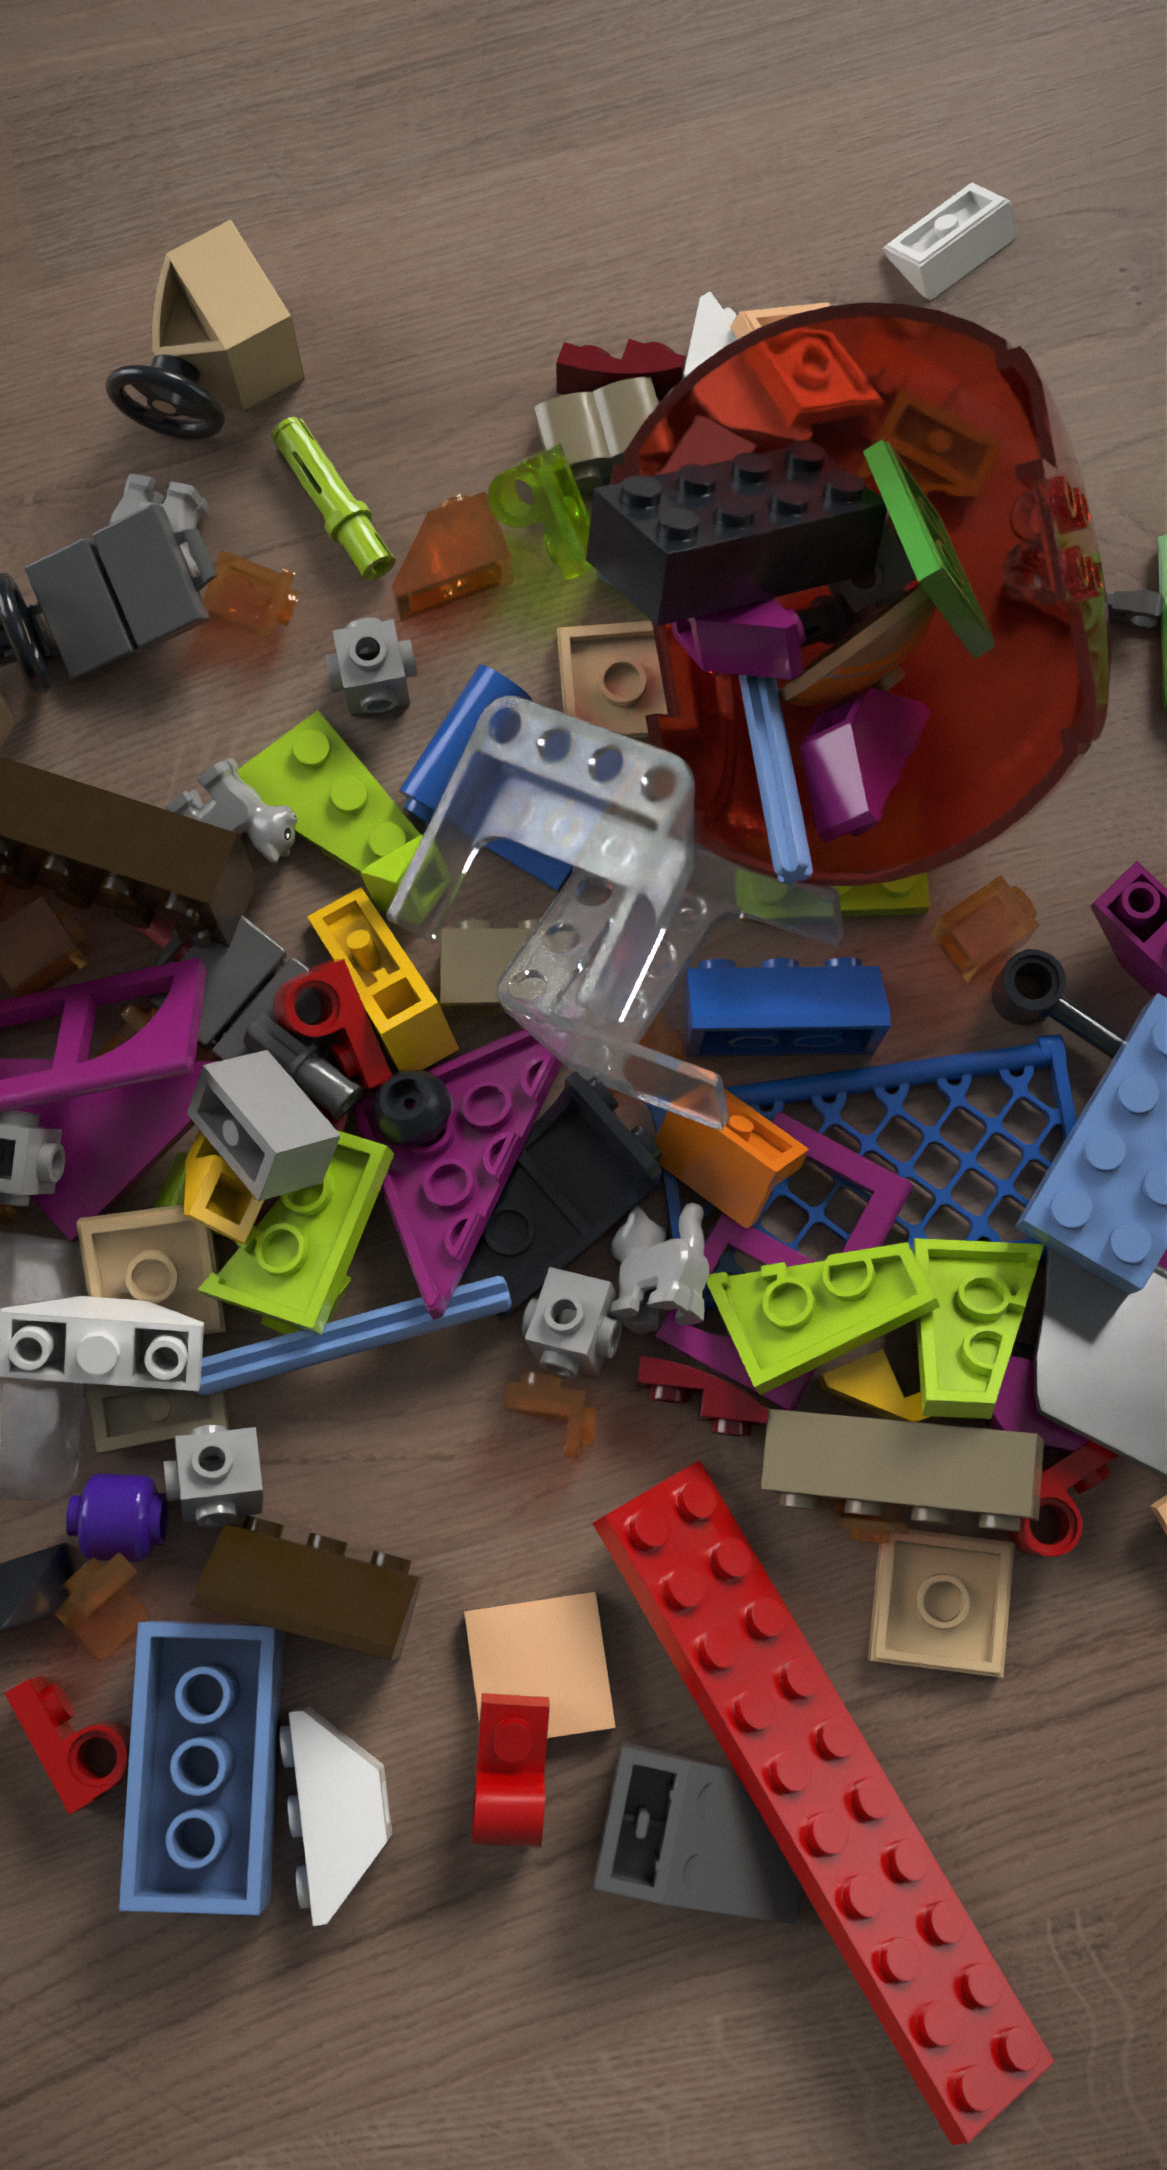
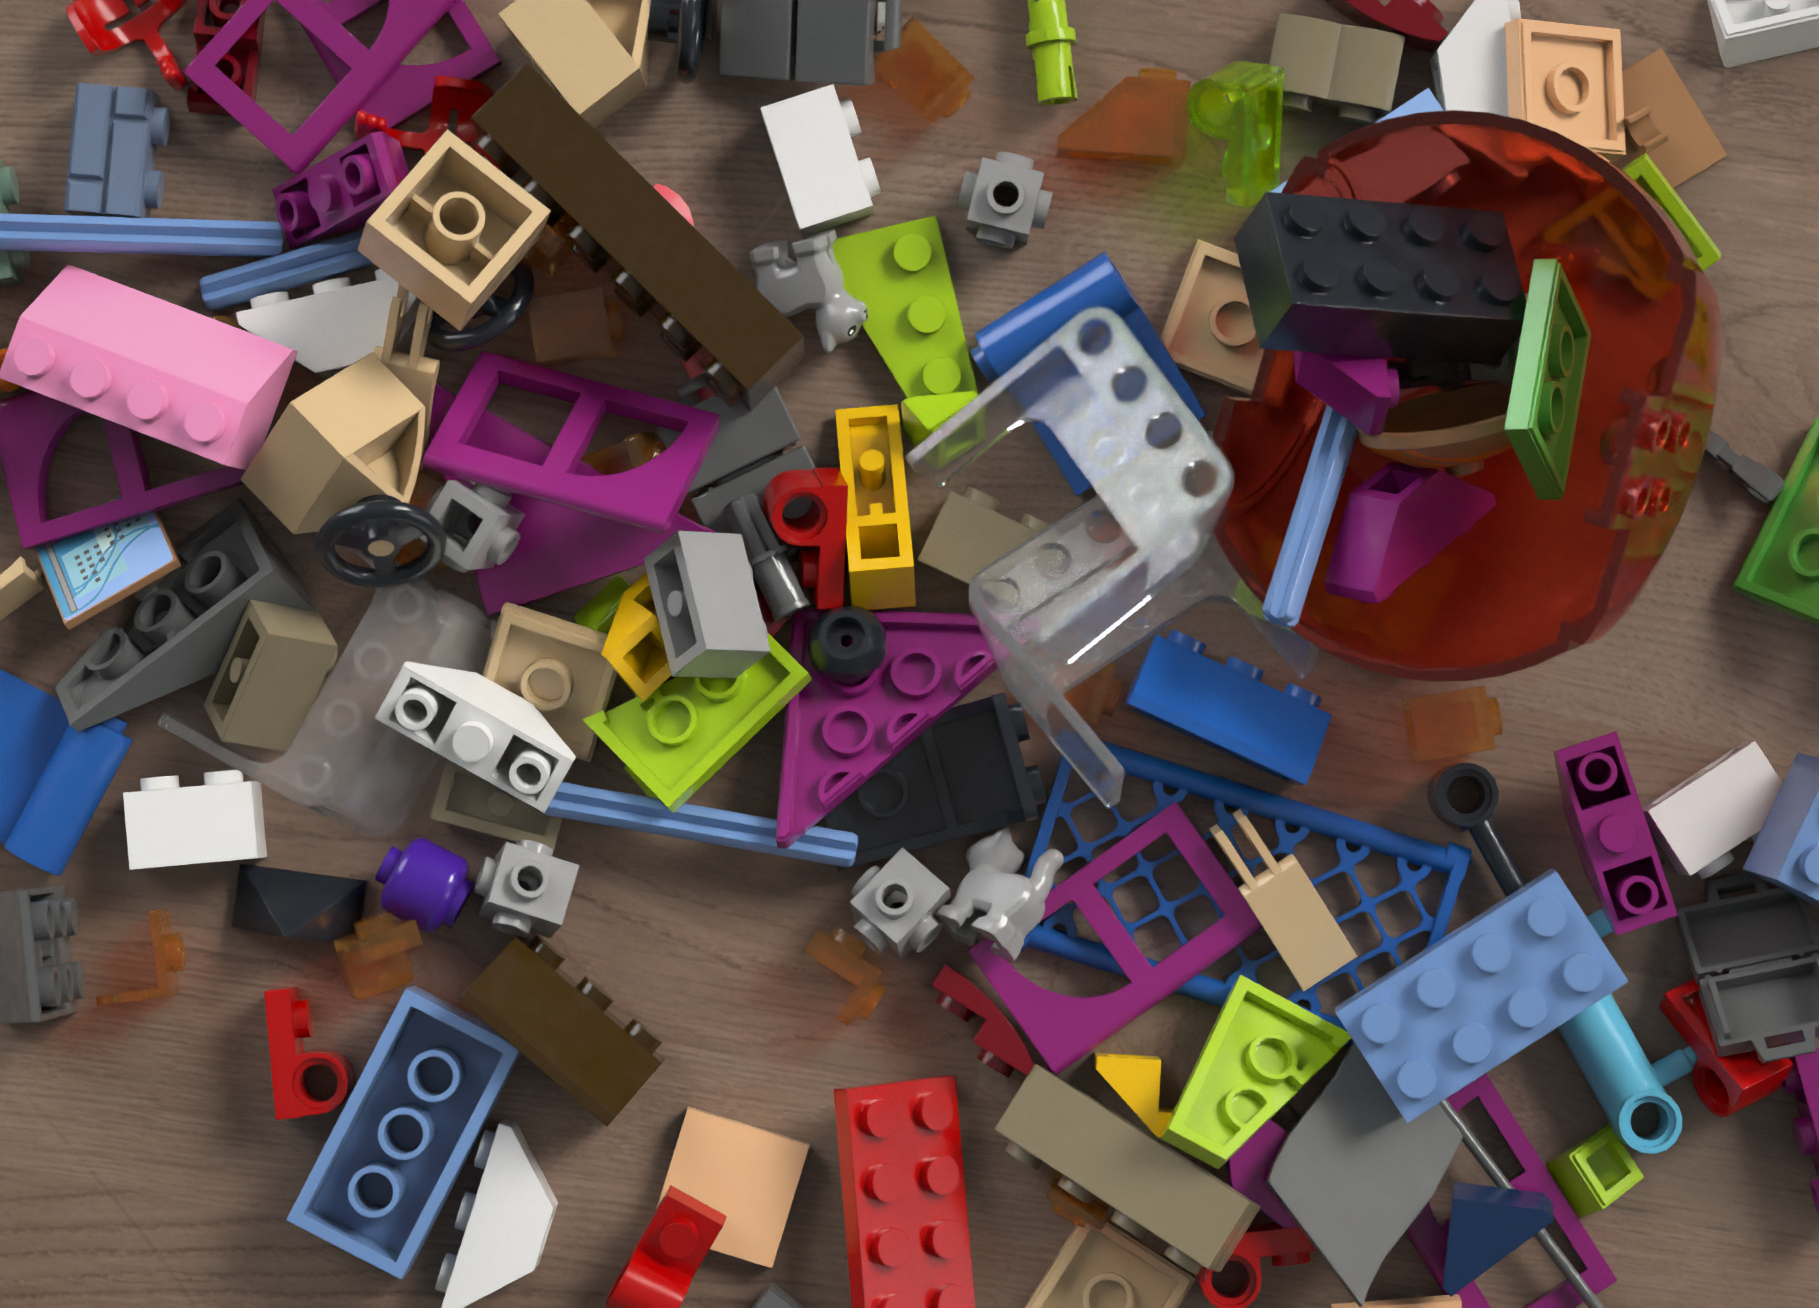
camera: 25 degrees right, 10 degrees up
orange panel [654,1077,810,1228] -> none
lime wing [706,1242,940,1395] -> none
none -> white brick [760,84,881,237]
none -> tan arm [1210,809,1358,992]

